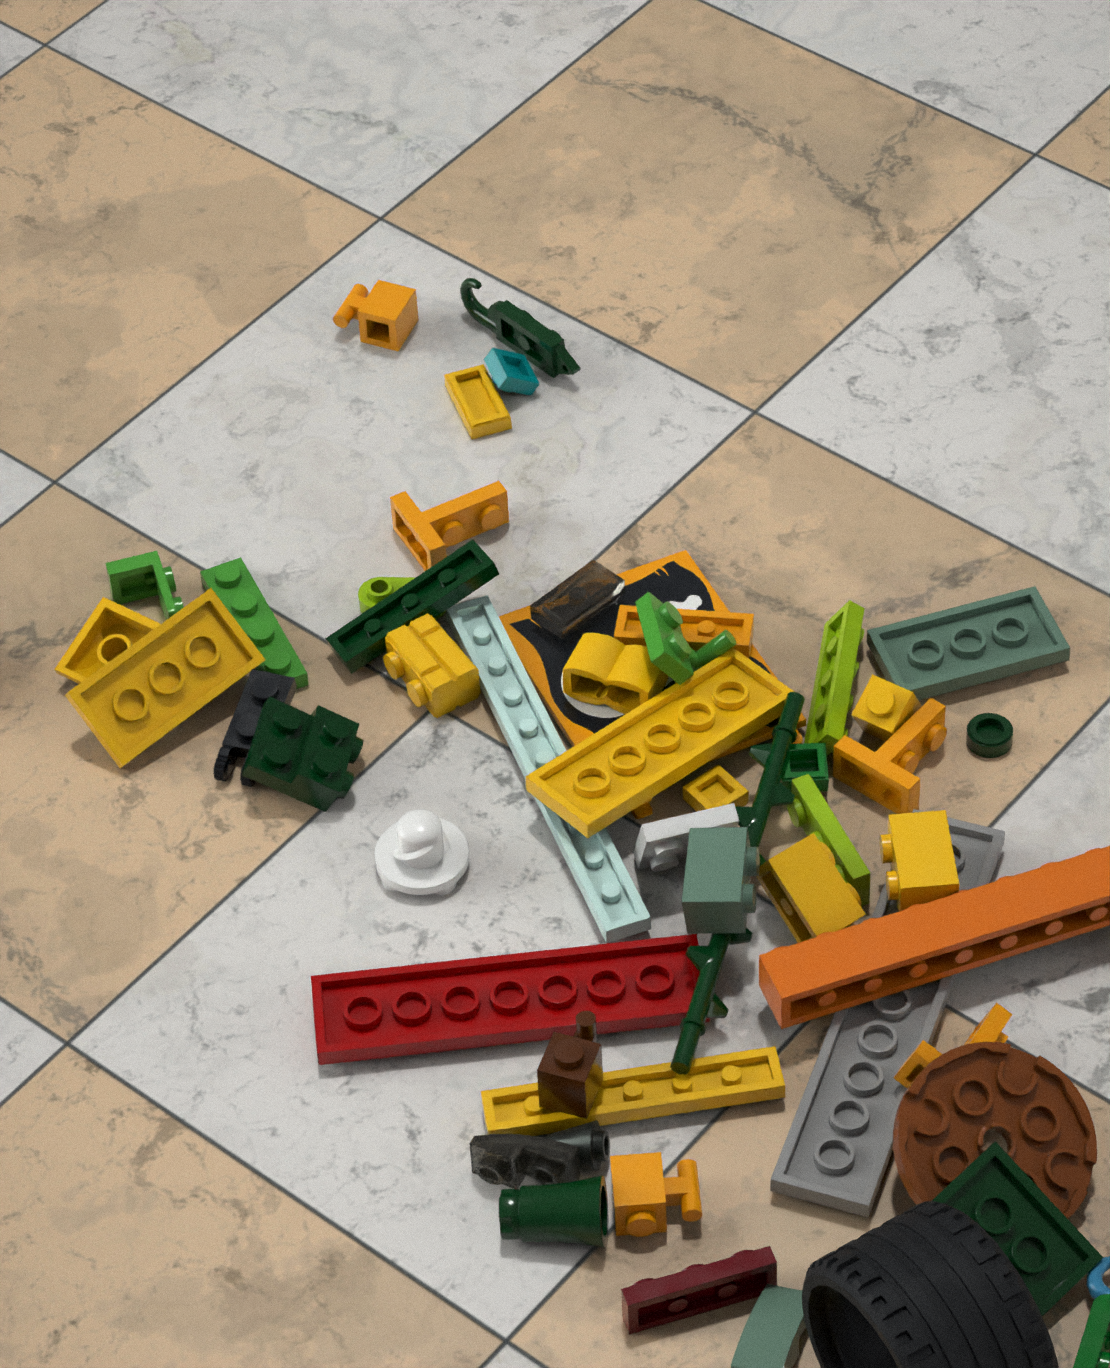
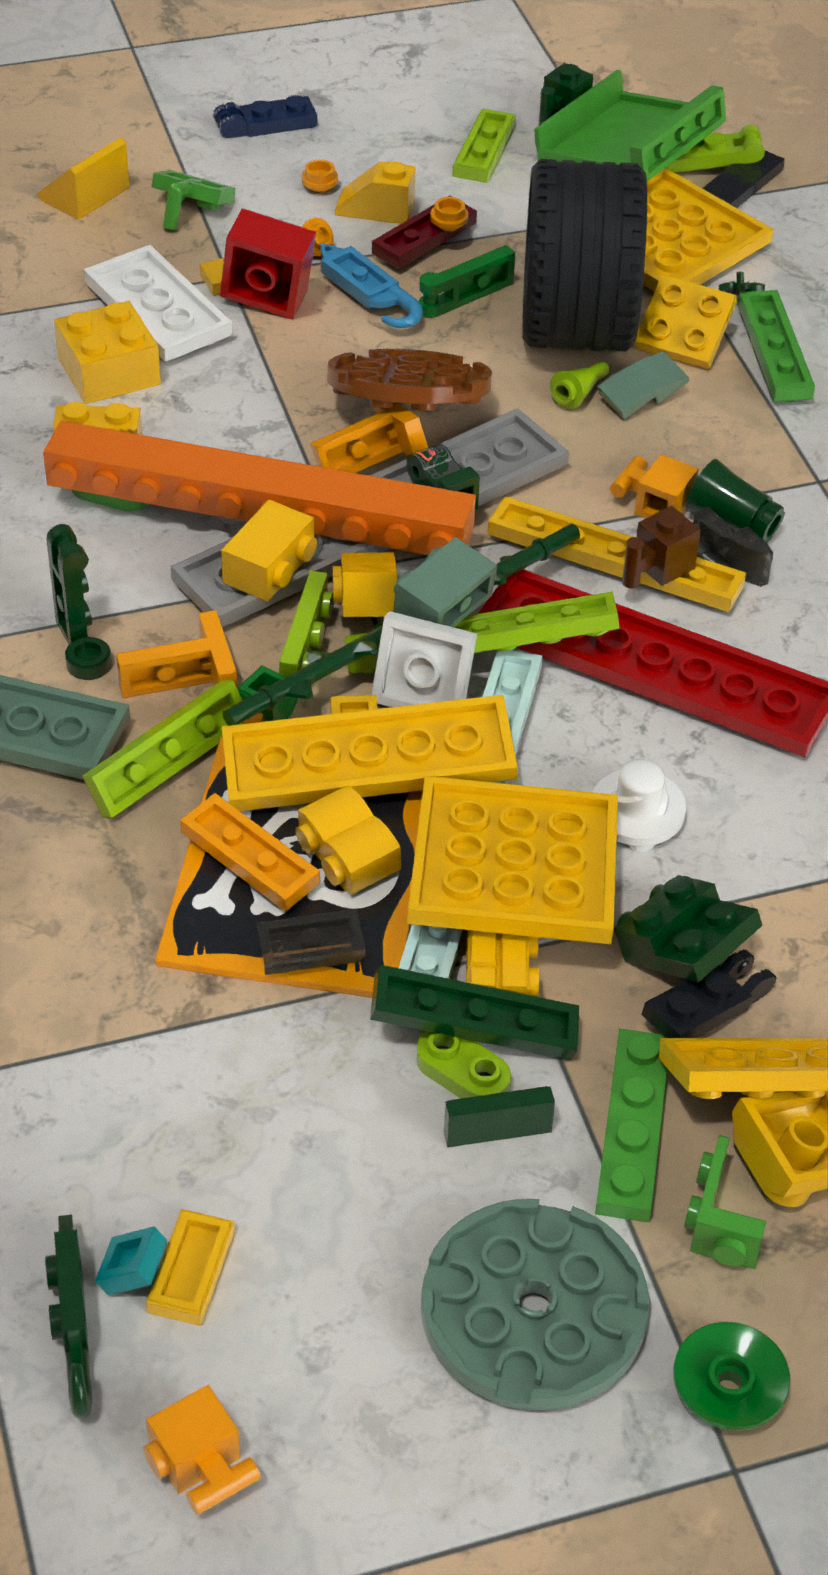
camera: 150 degrees left, 0 degrees up
light orange bracket [390,481,509,571] -> none
dark red plate [621,1246,777,1335] -> none
bright green plate [635,592,736,685] -> none
yellow brick [851,674,922,741] -> none
dark green plate [931,1141,1103,1316] -> none
none -> dark green plate [46,524,92,645]
none -> lime plate [345,591,620,674]
none -> dark green leg [406,444,480,510]
none -> yellow plate [407,776,618,944]
none -> sand green plate [421,1199,649,1410]
none -> dark green tile [444,1086,555,1148]
none -> green dish [673,1322,790,1430]

